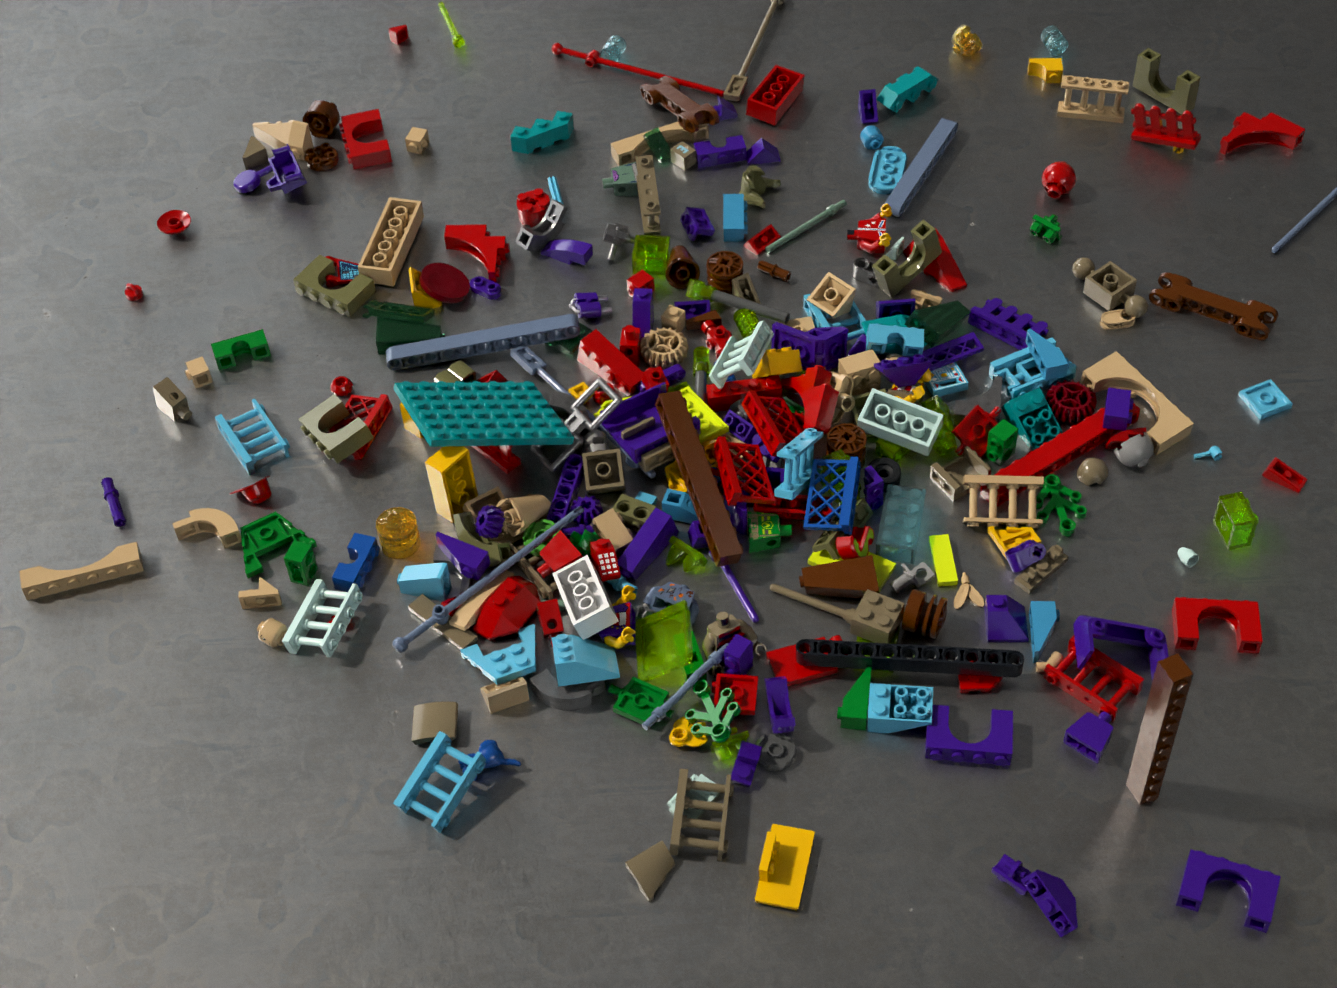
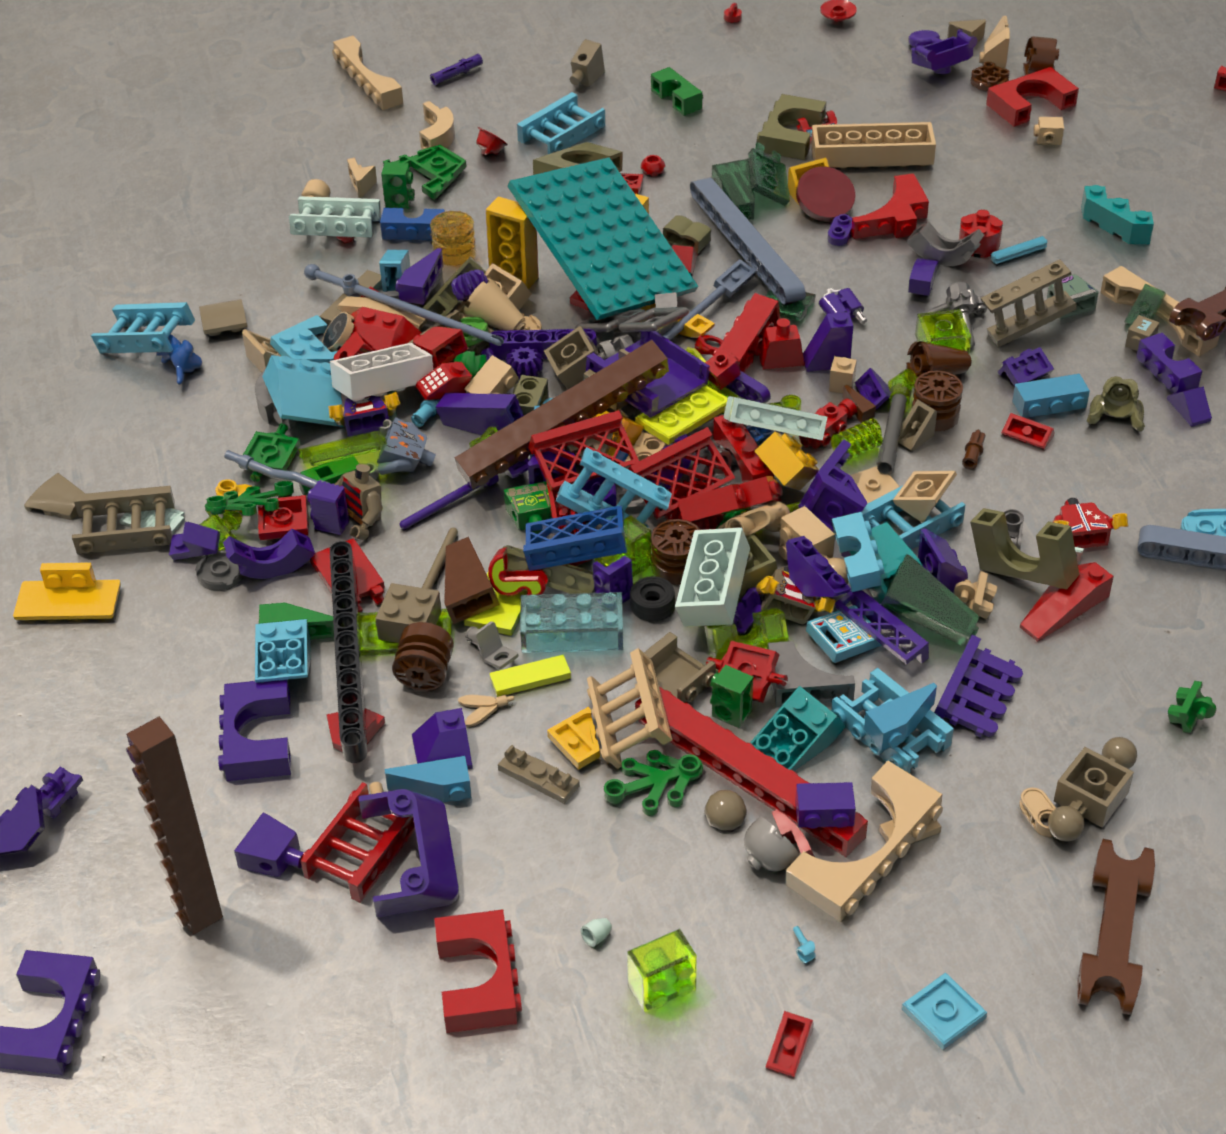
camera: 75 degrees right, 5 degrees down
tan brick [185,356,213,388] -> none
red brick [627,269,655,297] -> none
tan gear [640,327,688,369] -> none
sand green bar [765,199,847,253] -> none
dark purple piece [1005,540,1046,572] -> none
dark red gear [1046,380,1097,425] -> none
none -> tile [322,312,354,352]

